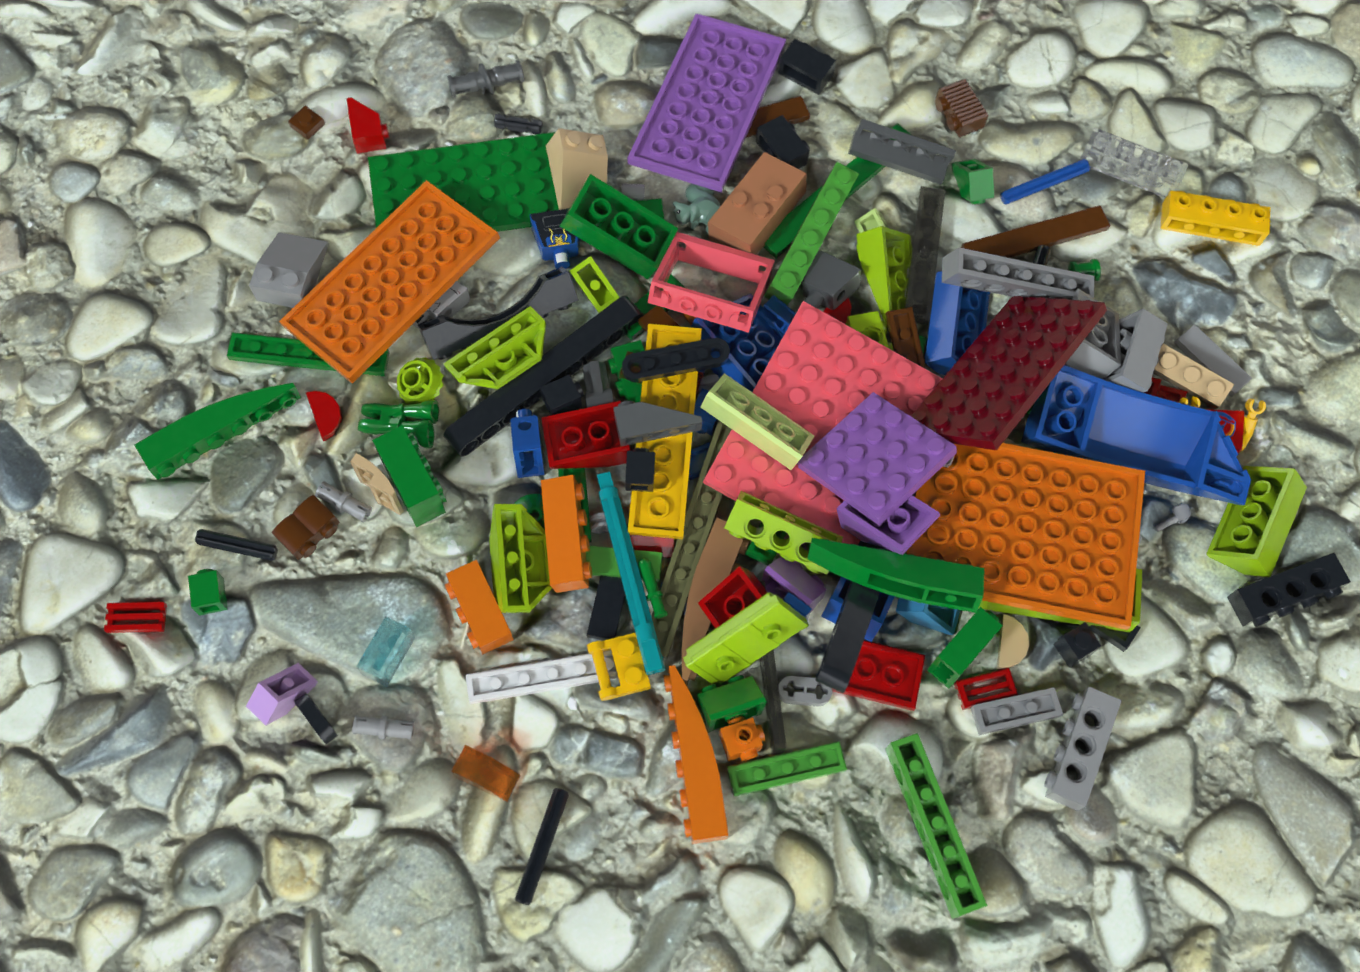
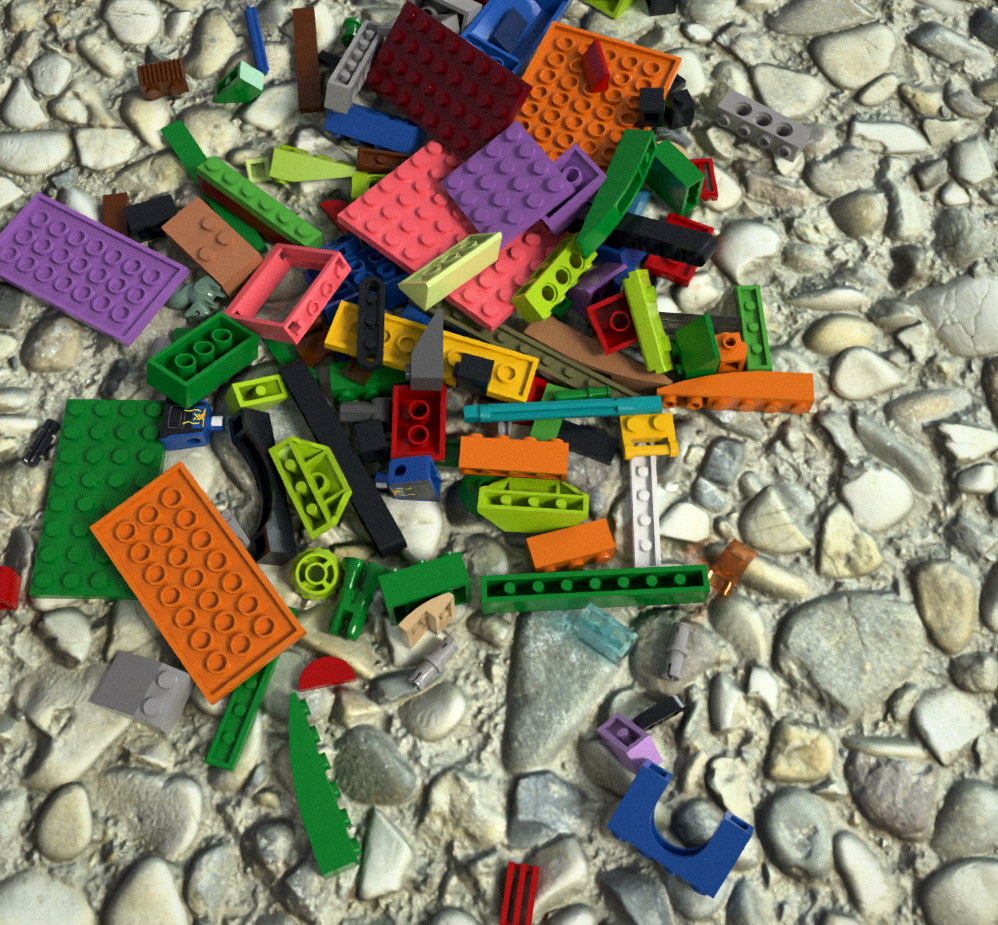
camera: 75 degrees left, 5 degrees down
green brick [188,569,228,616] -> none
black axle [195,529,278,561] -> none
reddish brown brick [271,495,340,560] -> none
black axle [515,788,569,906] -> none
tan slope [546,128,608,210] -> none
light grey beam [777,676,832,707] -> none
black piece [778,38,836,95] -> none
dark grey torso [802,250,861,310] -> none
dark grey fence [848,119,956,185] -> none
bright green brick [885,733,987,919] -> none
clear smoke plate [904,186,945,325] -> none
light grey plate [971,687,1063,735] -> none
light grey hand [1154,504,1191,532] -> none
none -> green brick [480,564,710,614]
none -> dark blue tile [489,7,529,53]
none -> red slope [581,39,610,93]
none -> blue arch [606,758,754,899]
none -> black brick [638,88,665,127]

